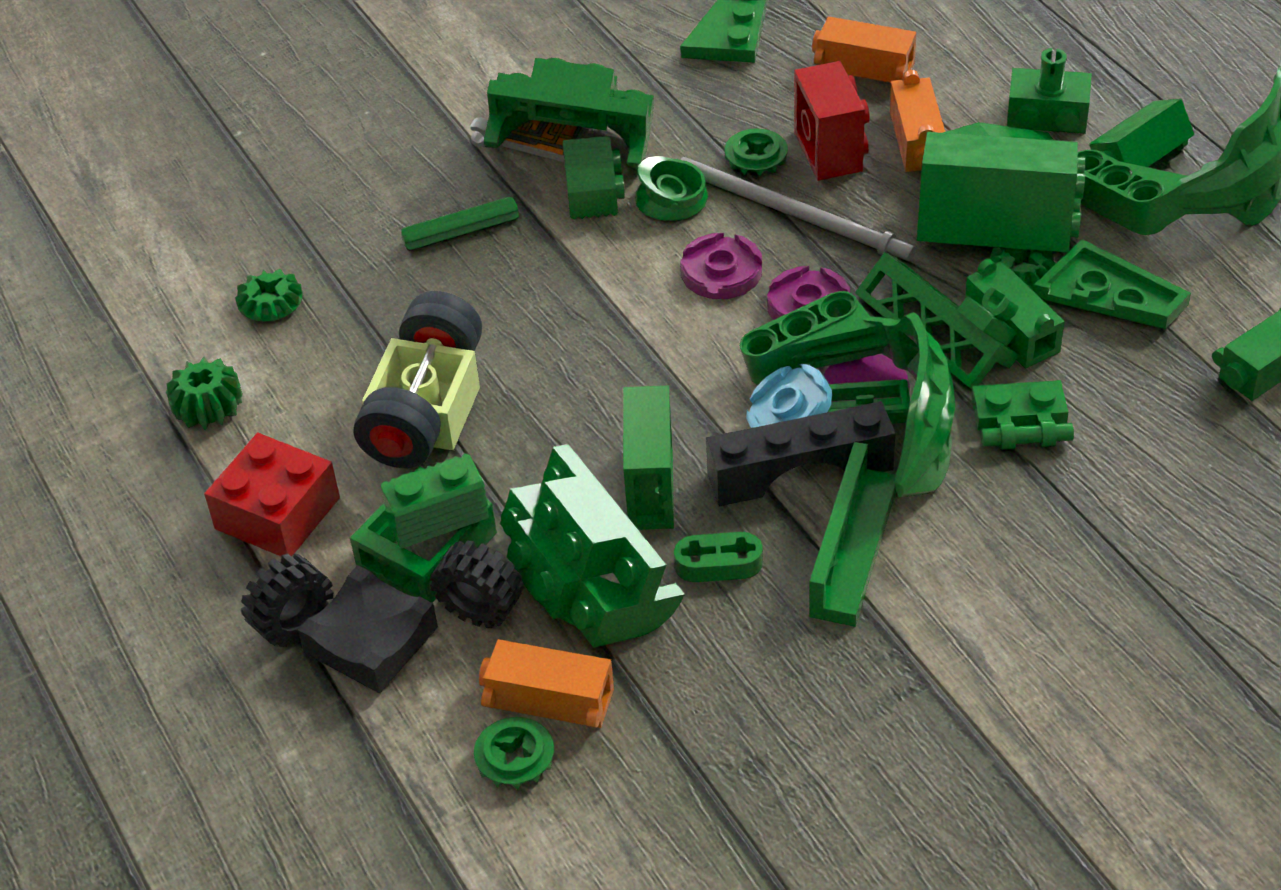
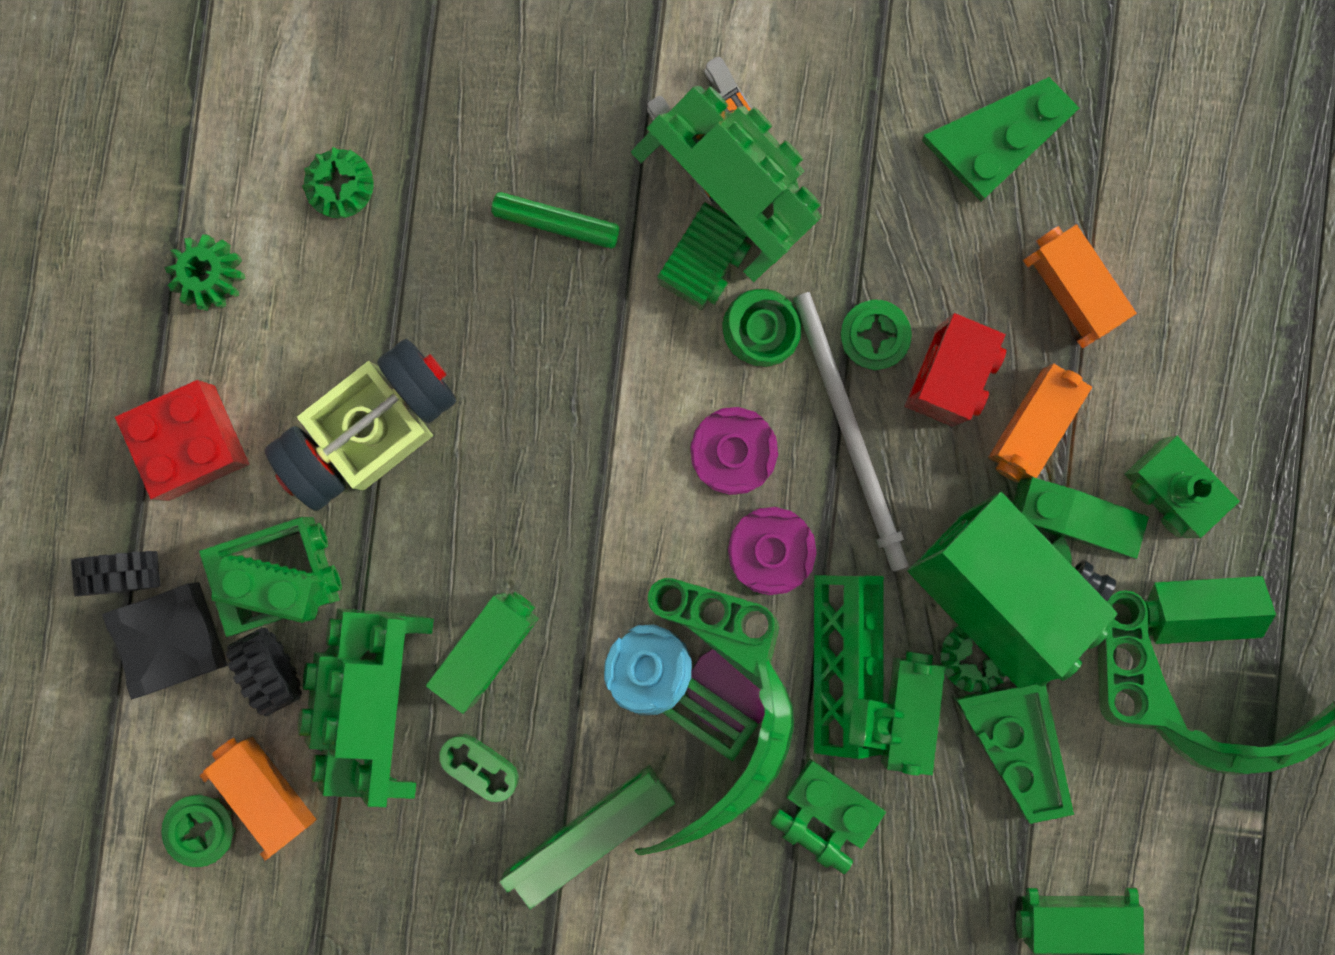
camera: 40 degrees right, 40 degrees up
black arch [706,401,896,507] -> none

